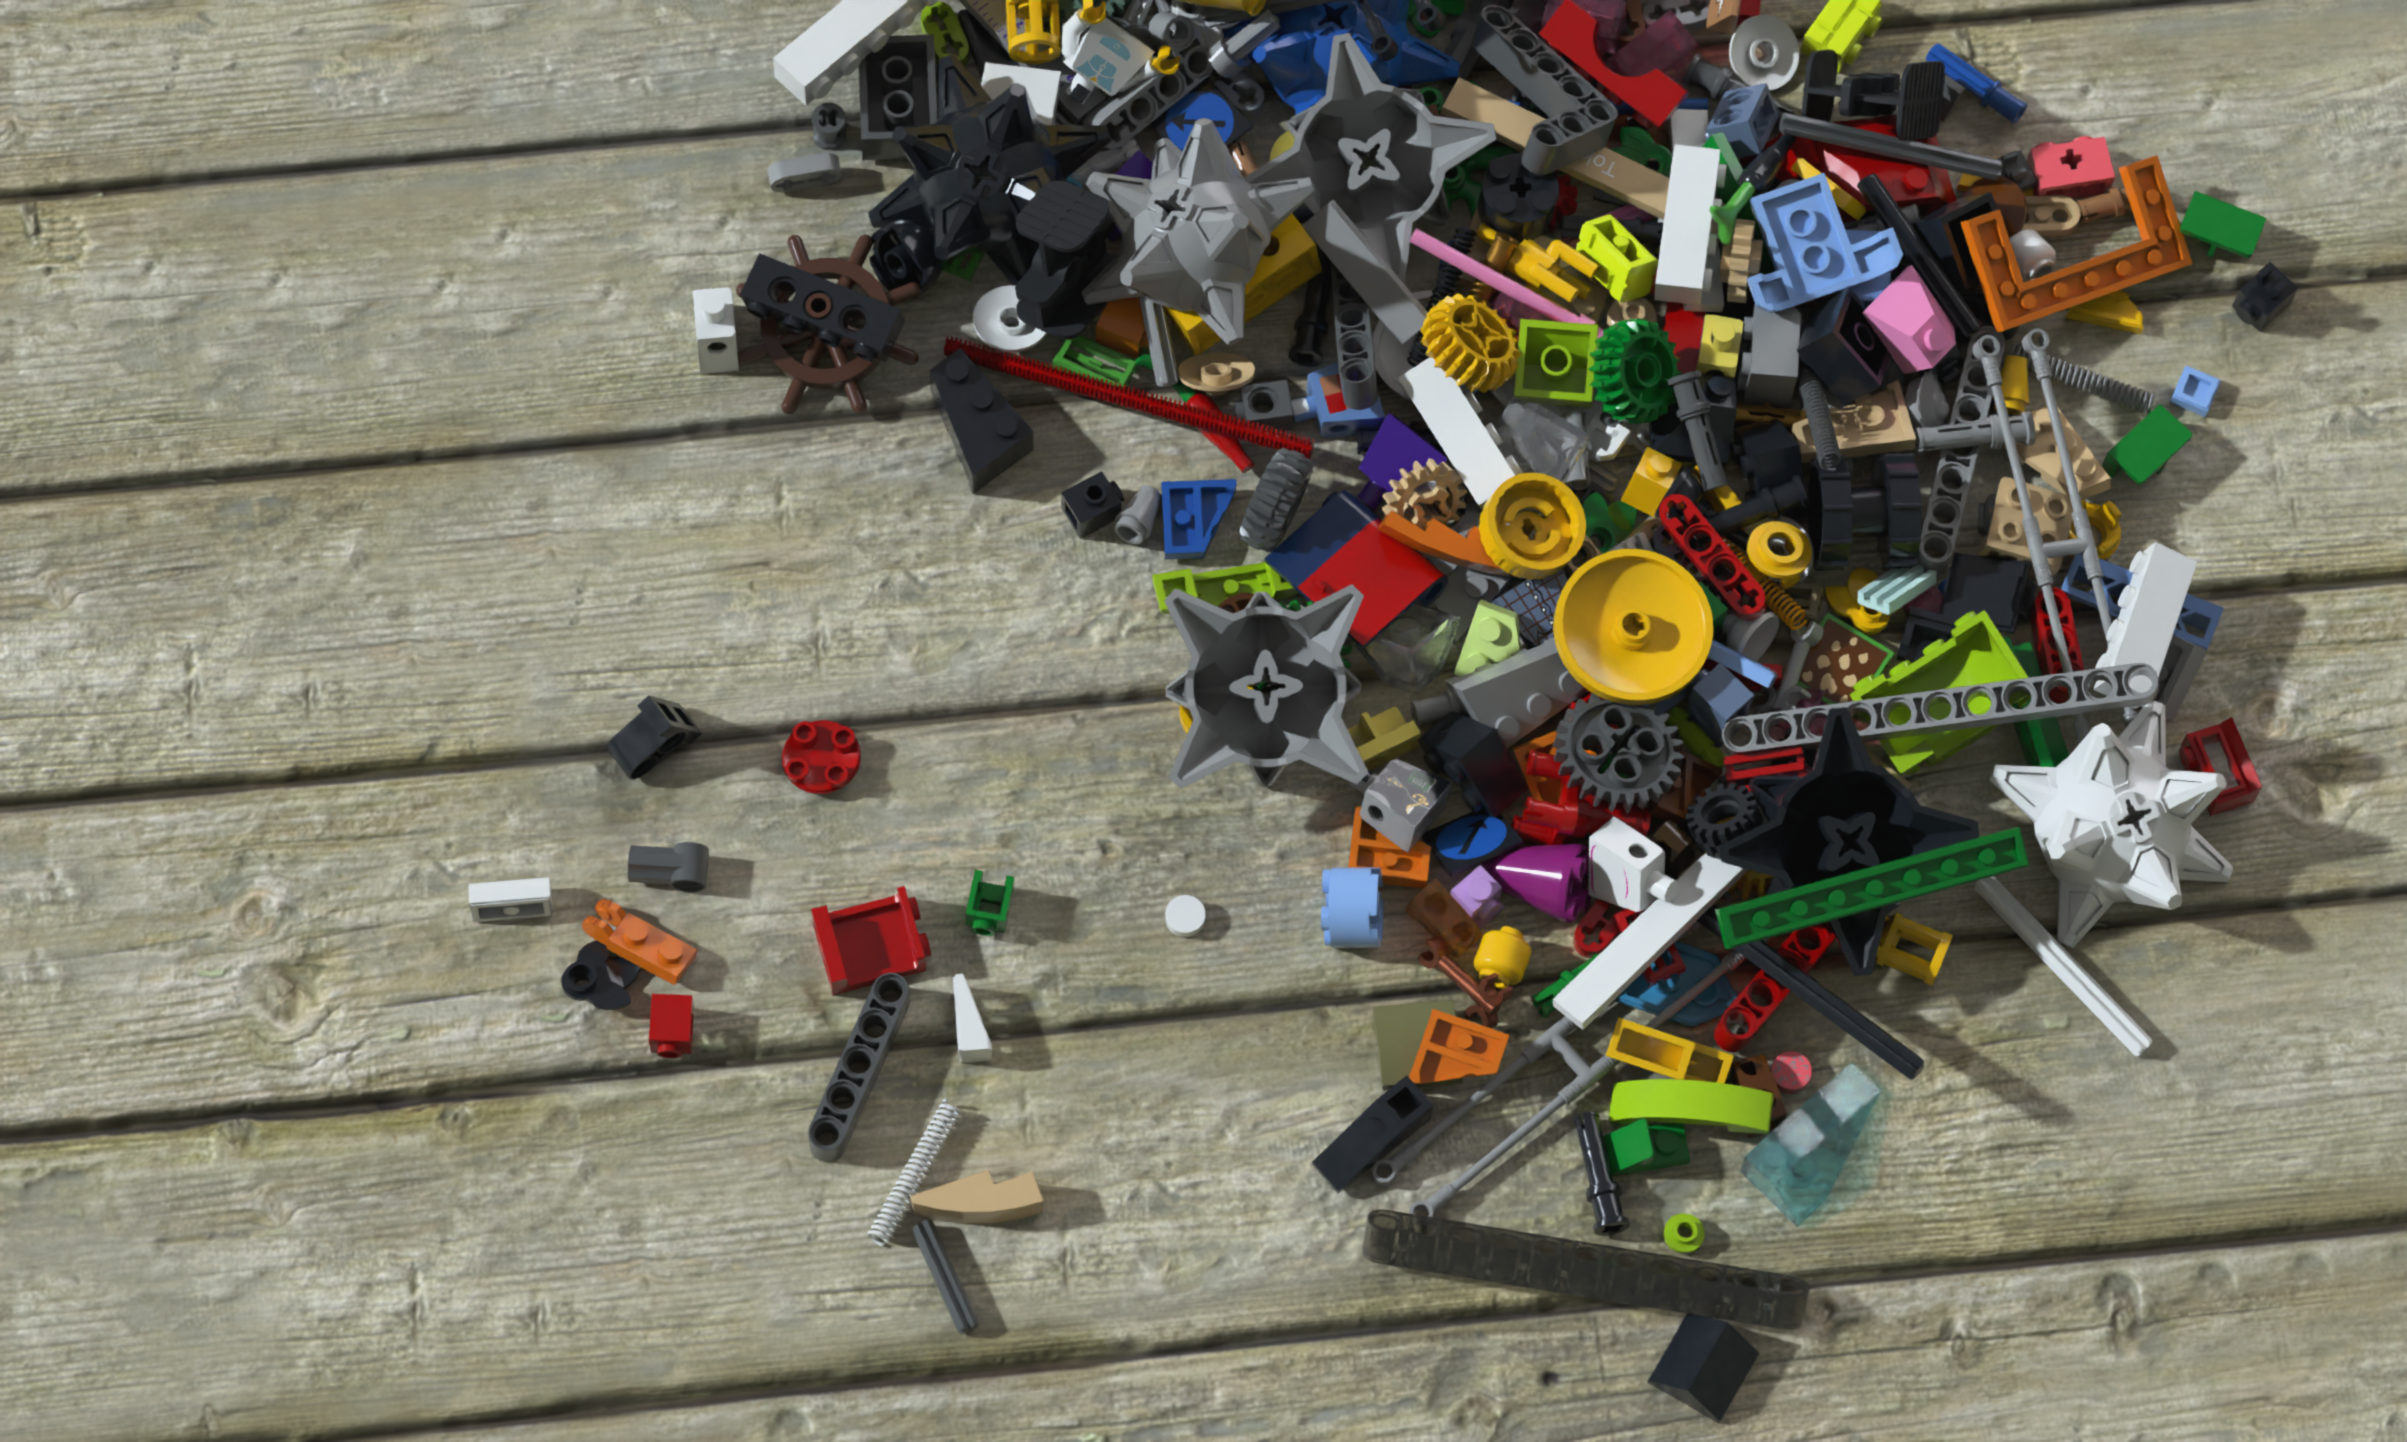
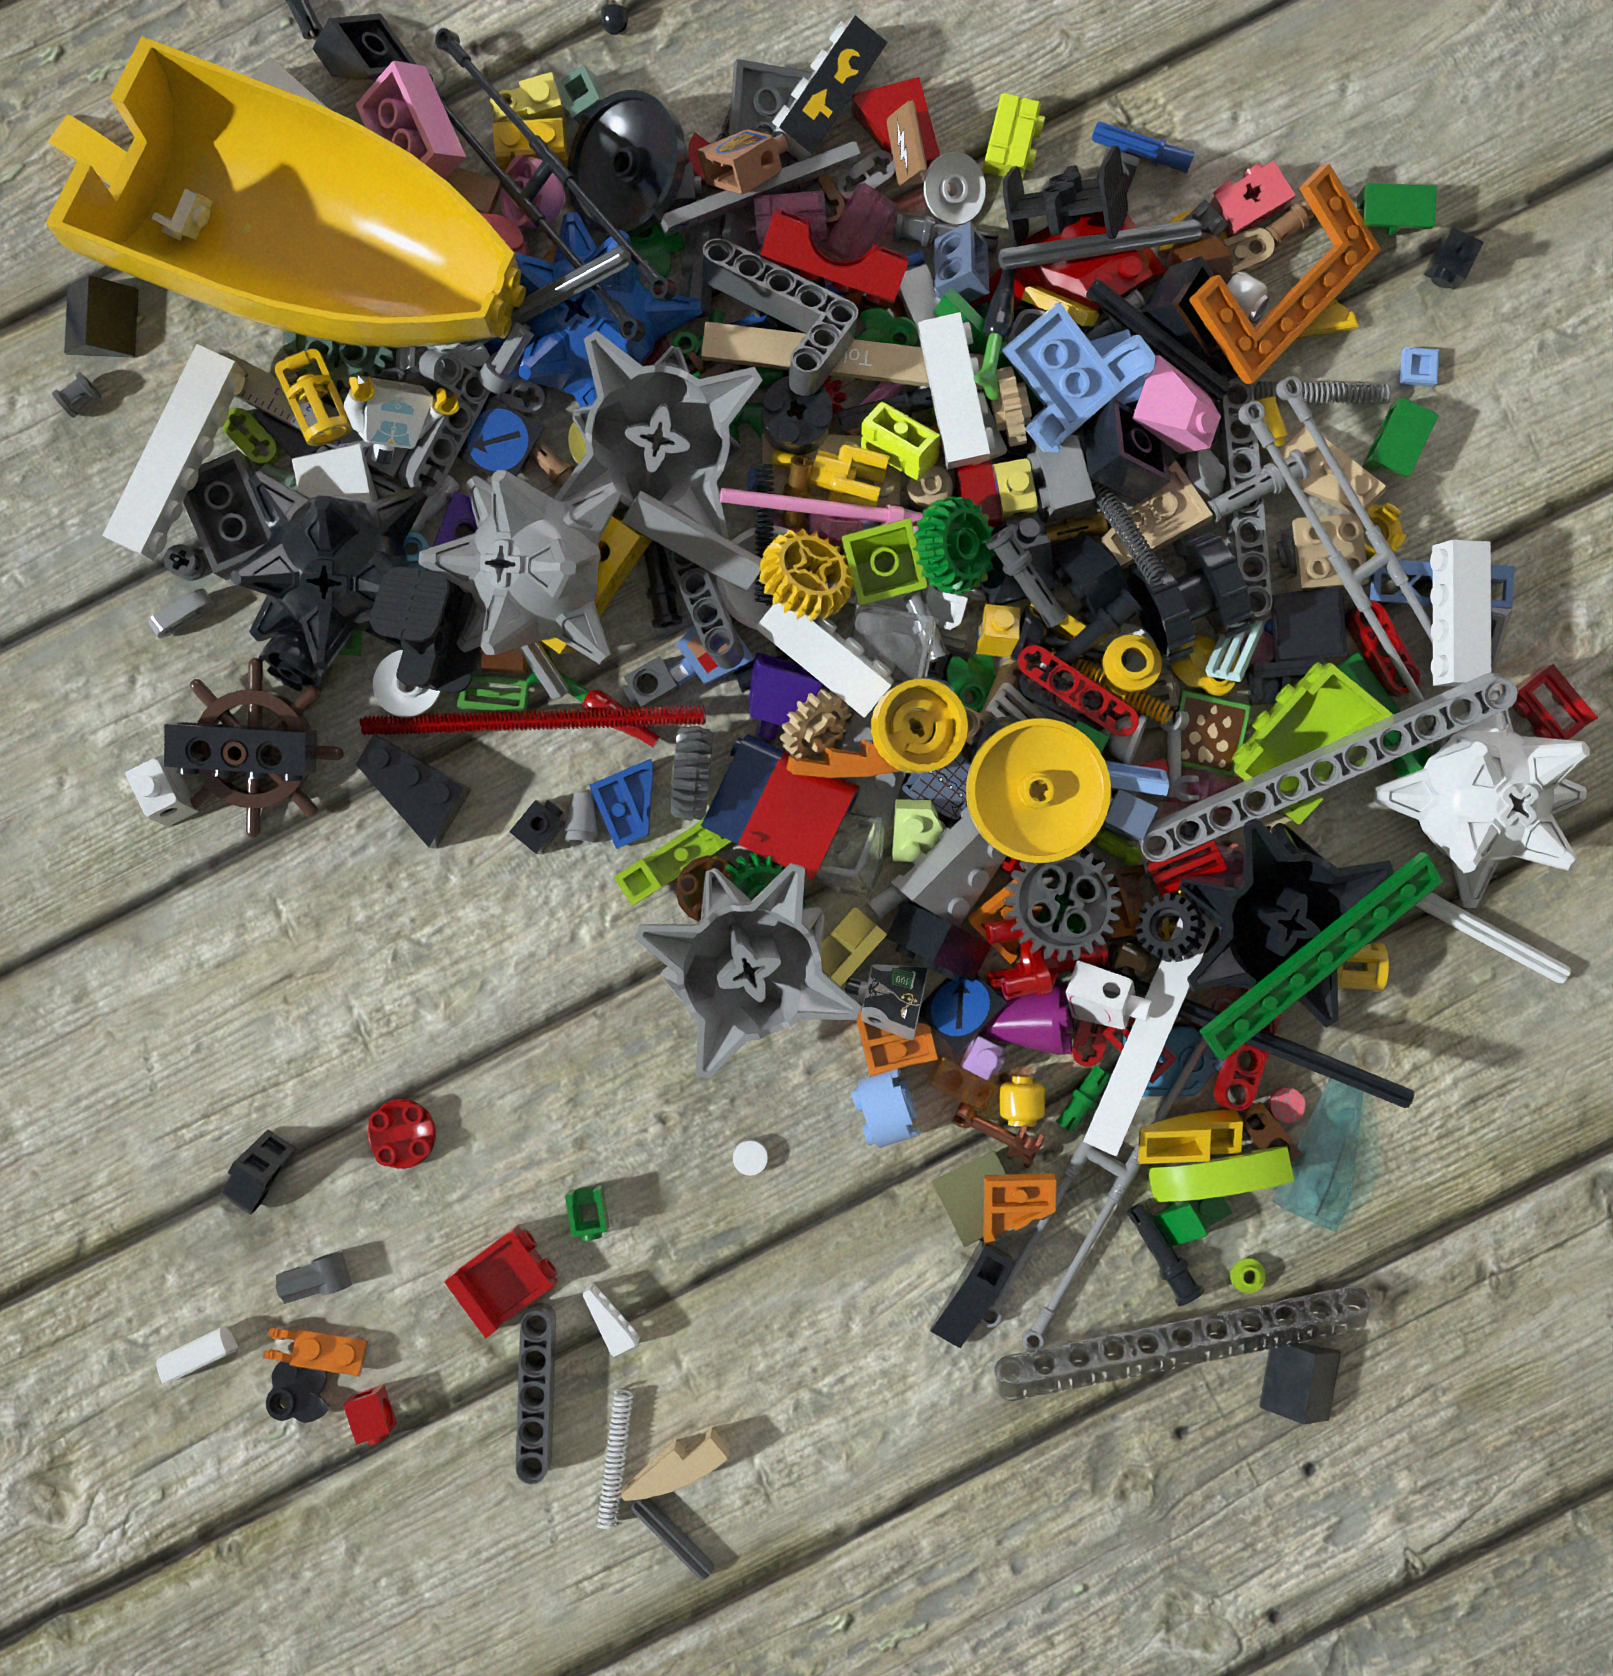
camera: 20 degrees left, 20 degrees up
tan dish [1178,352,1255,396] -> none

